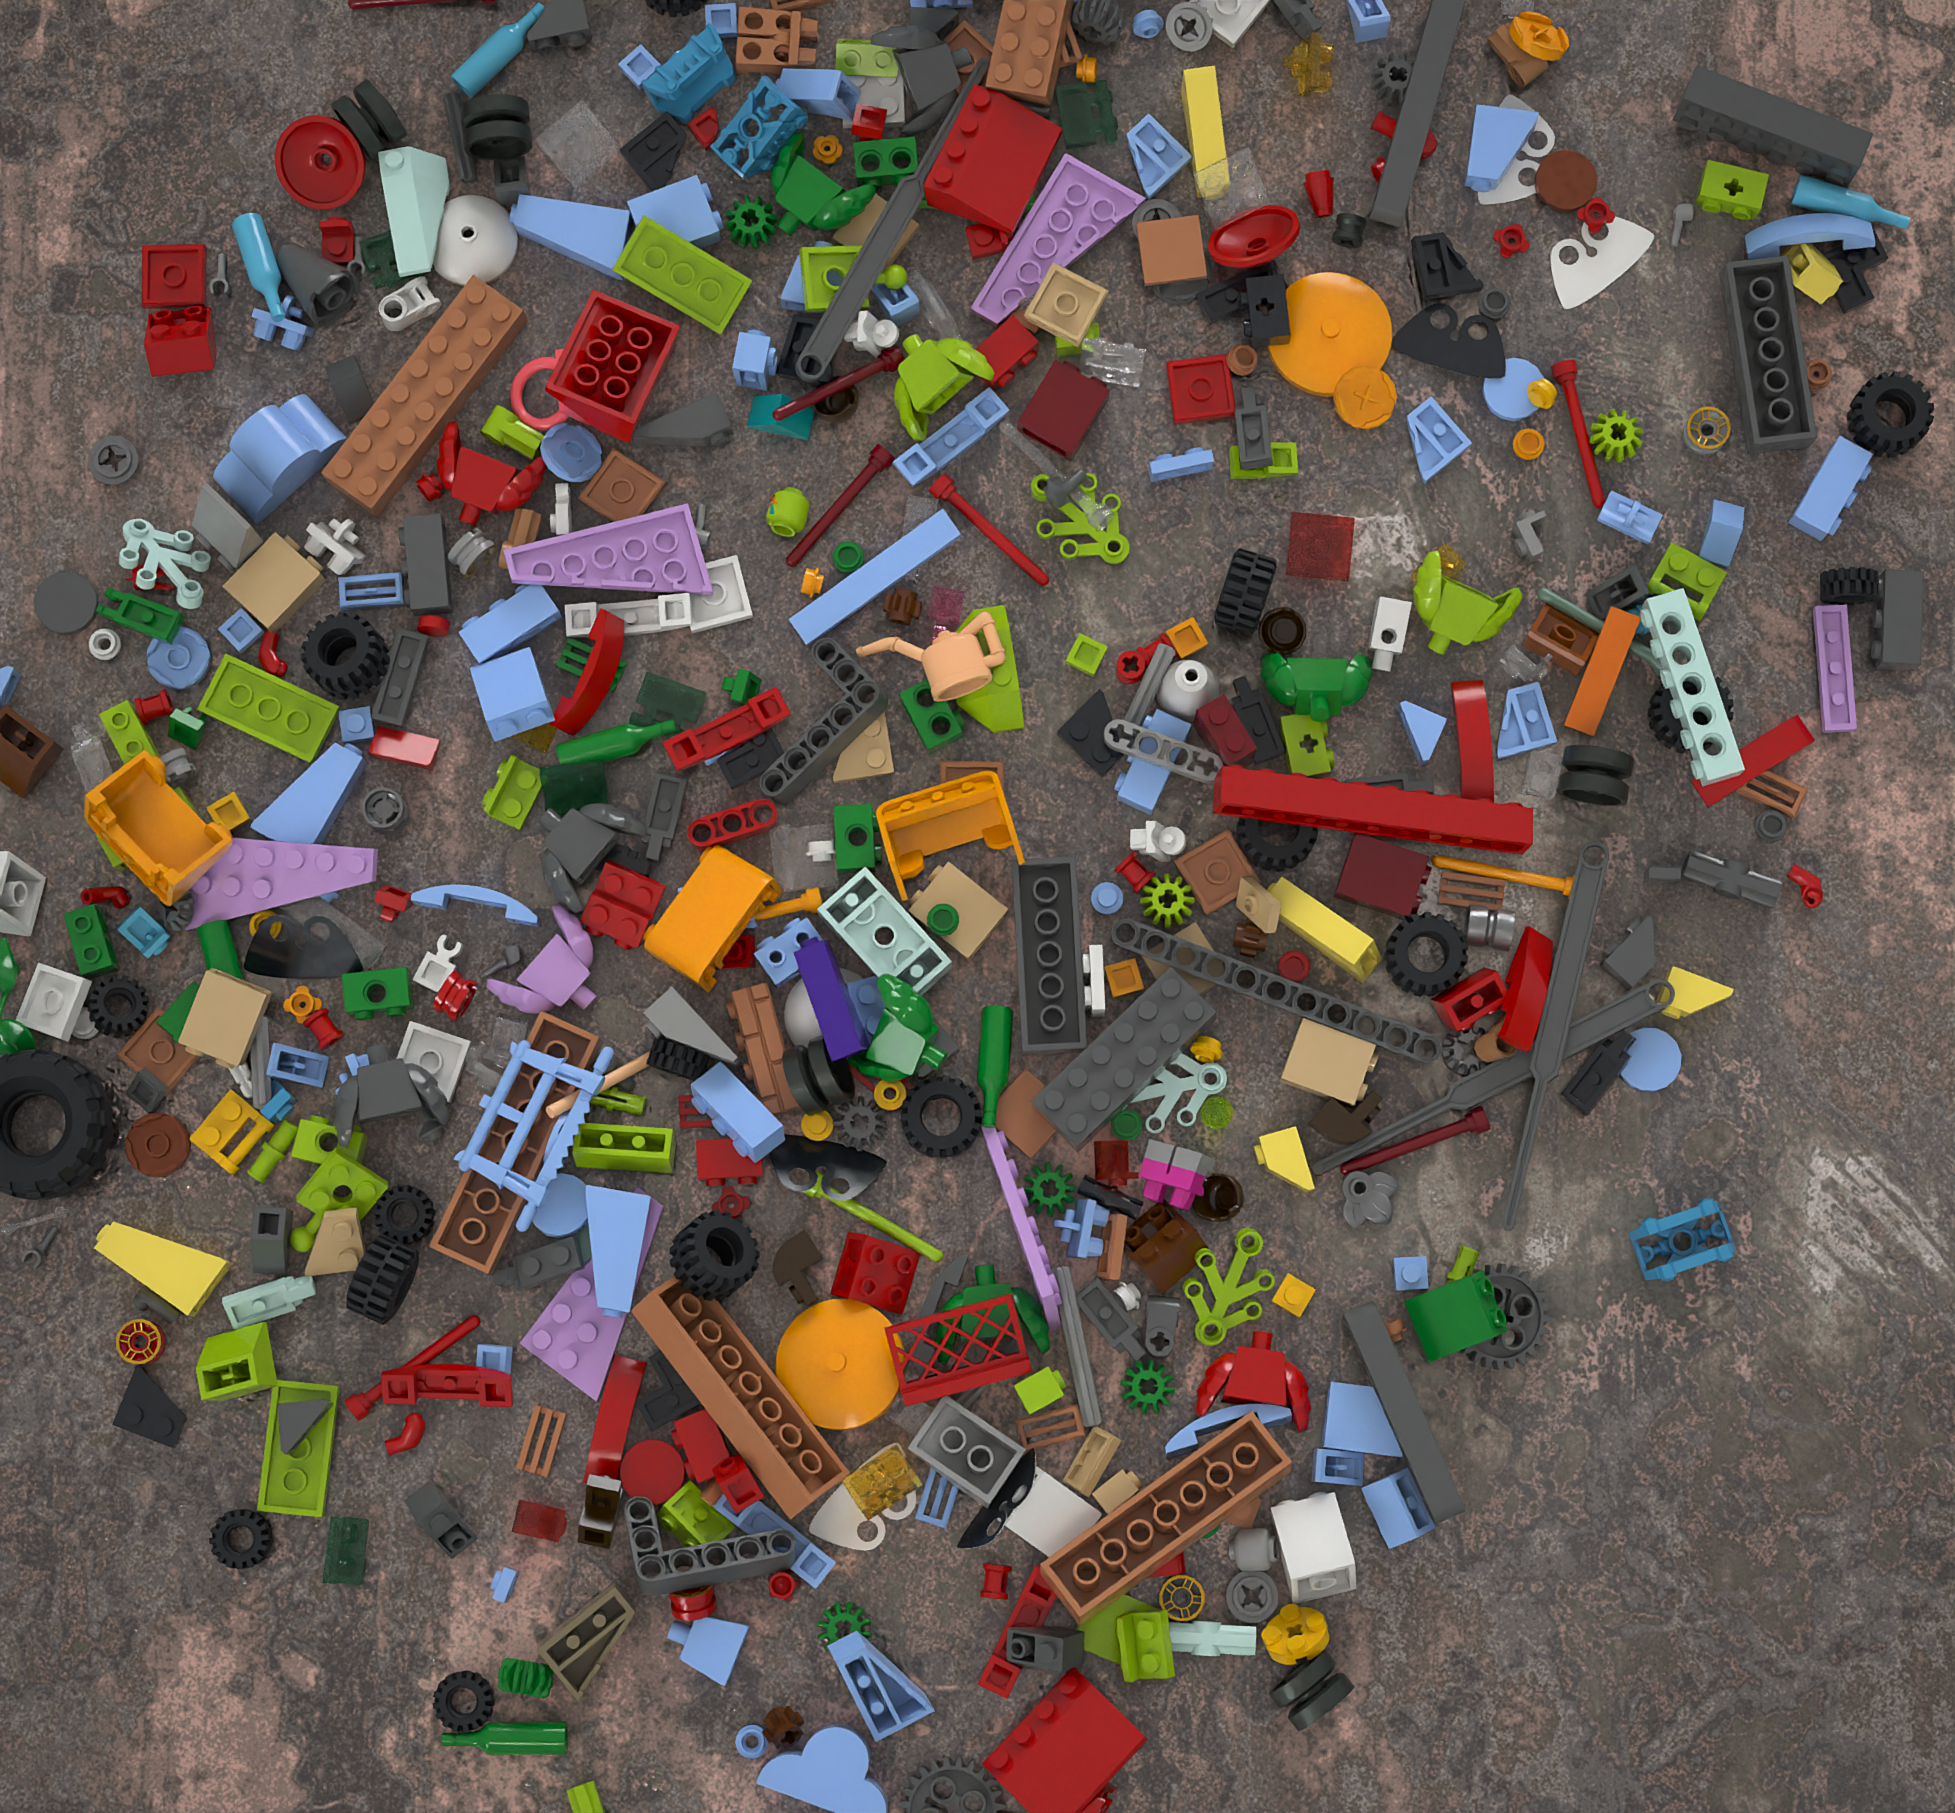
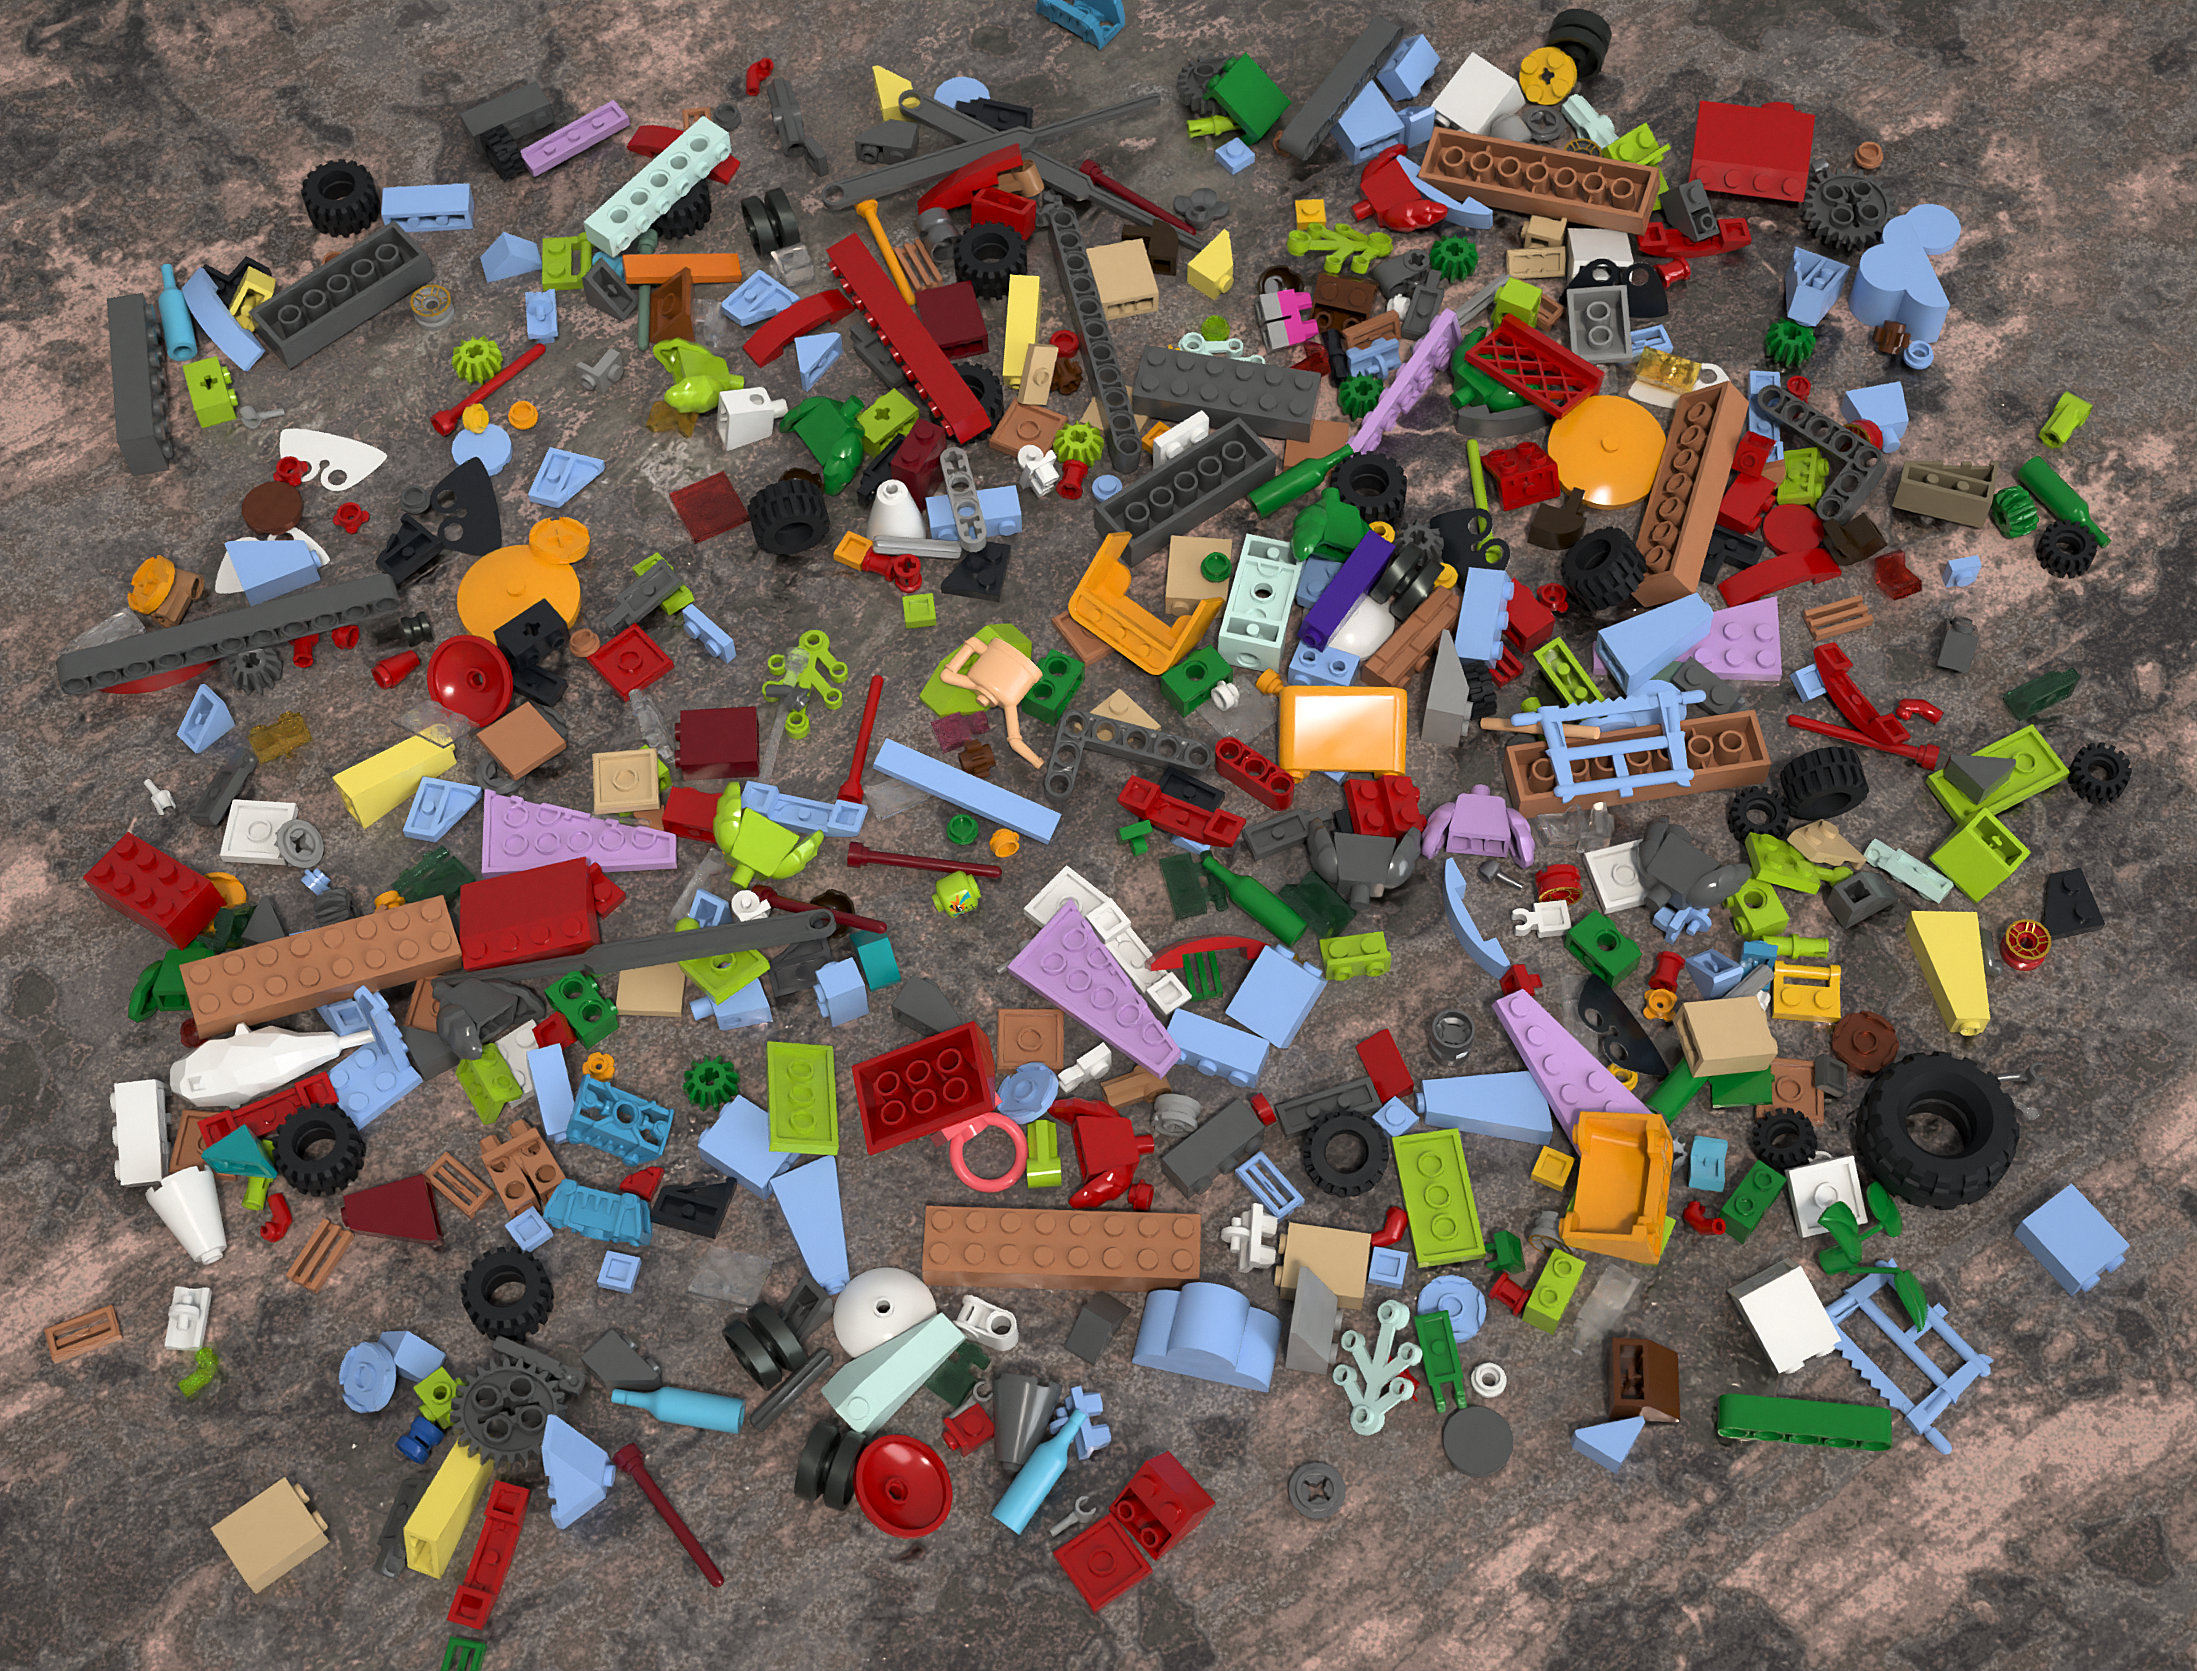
camera: 125 degrees left, 20 degrees down
green torso [771,132,876,236] -> none

